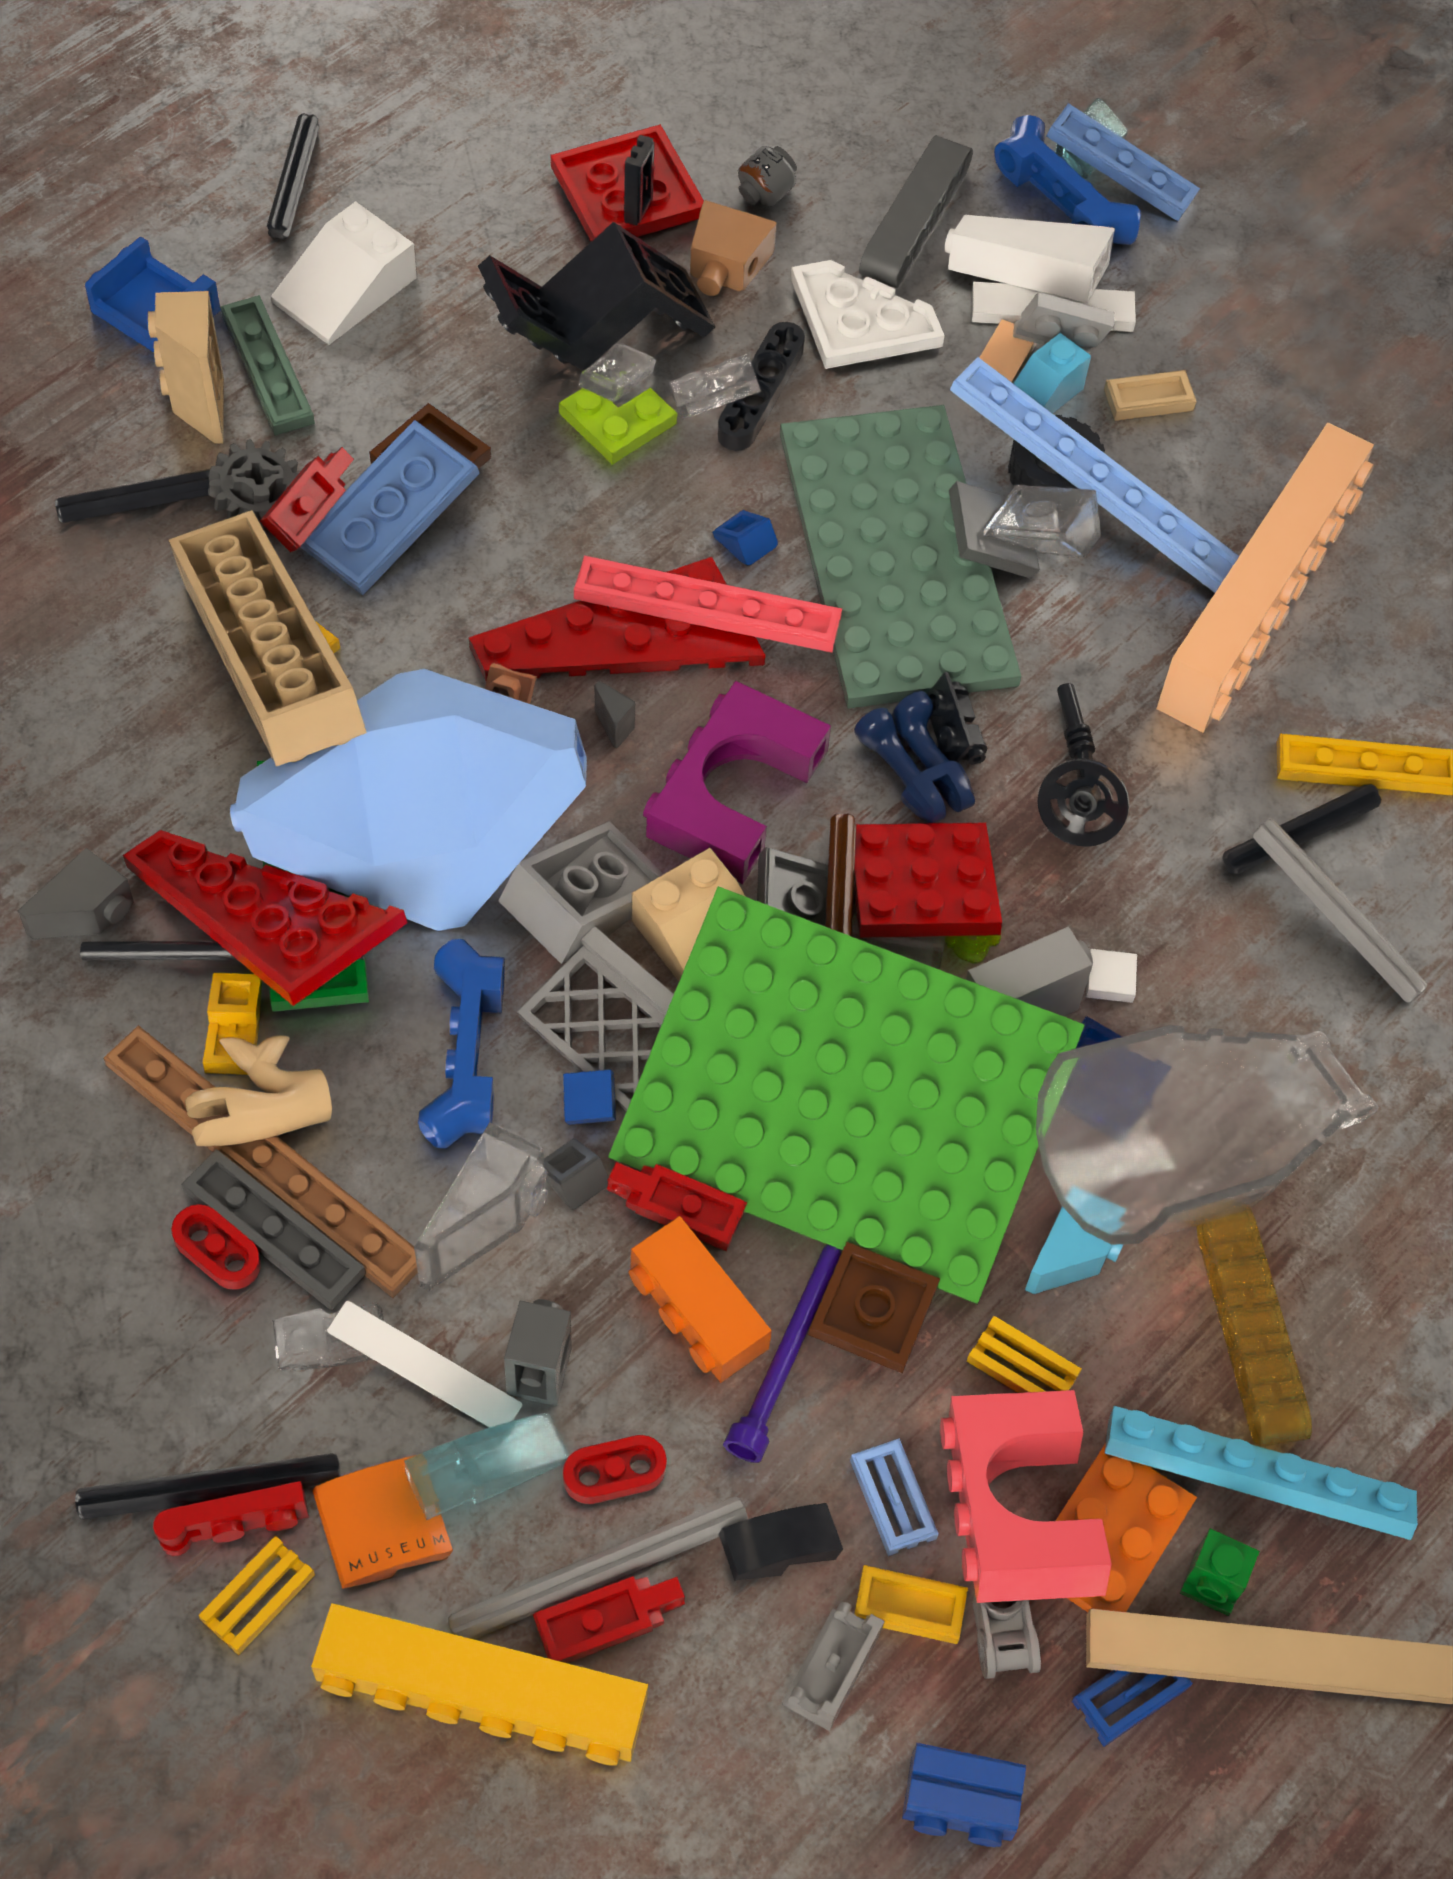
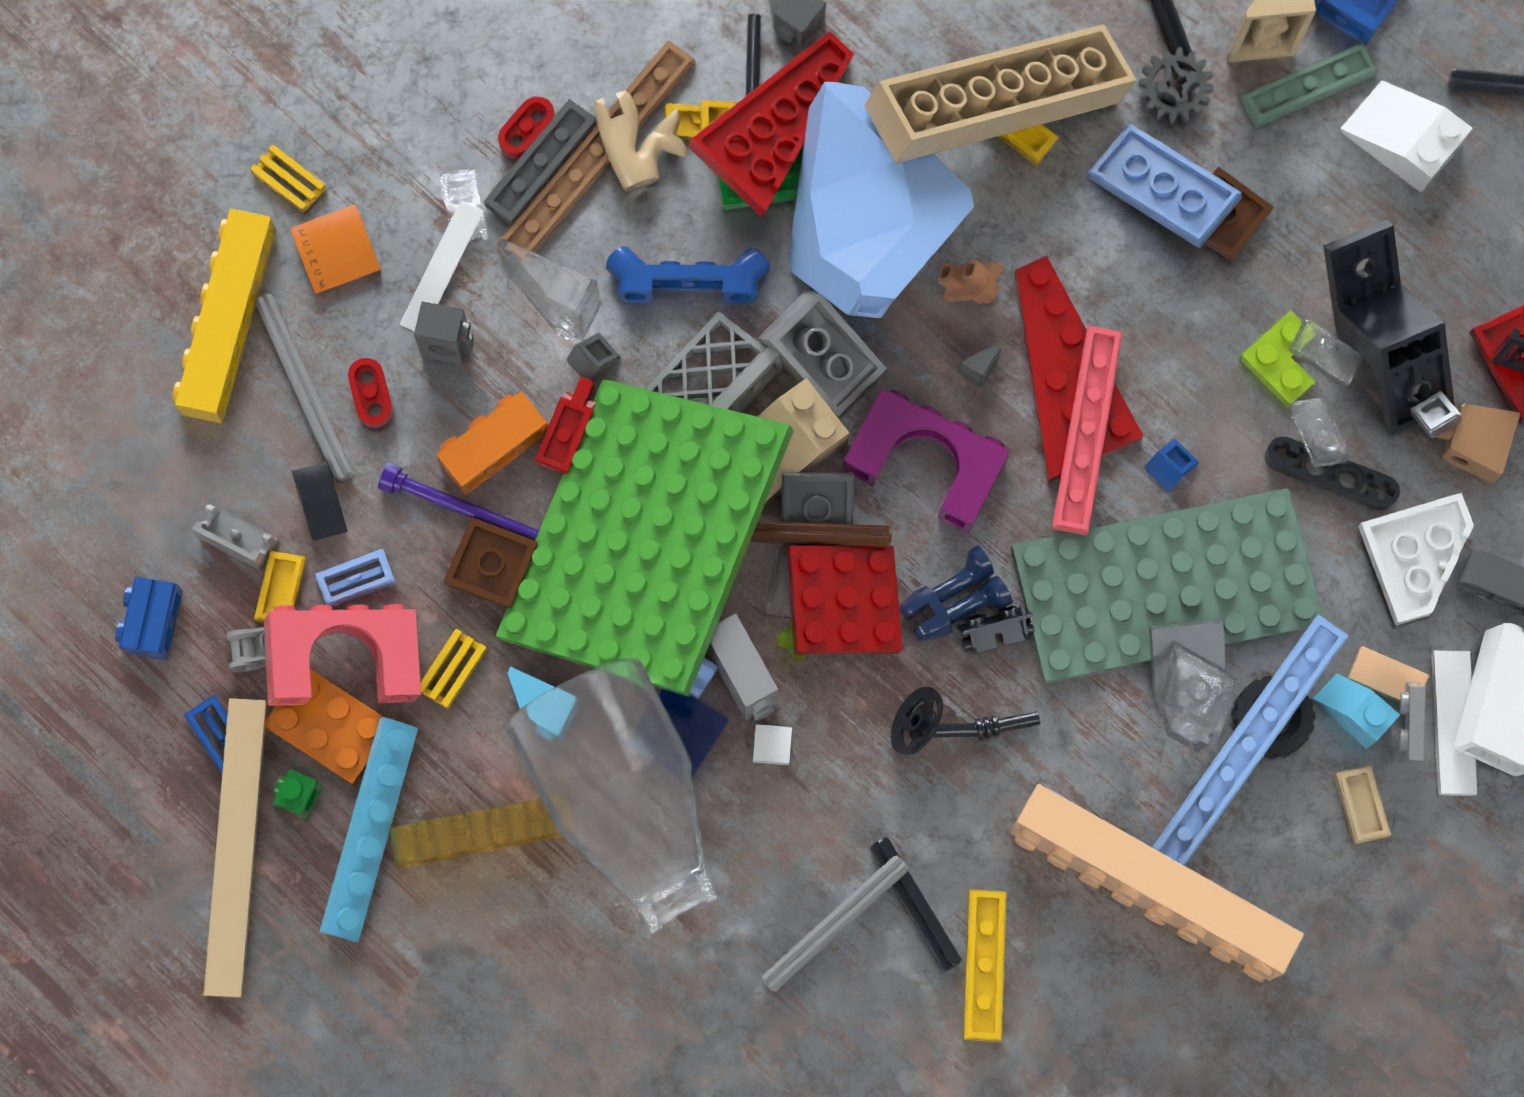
camera: 90 degrees right, 15 degrees up
black axle [75,1453,341,1519] -> none
red plate [153,1481,309,1556] -> none
hinge [260,447,354,553] -> none
clear light blue slope [404,1413,570,1520] -> none
red hinge [533,1576,685,1664] -> none
blue tile [563,1069,616,1125] -> none
none -> flat silver tile [1411,391,1462,439]

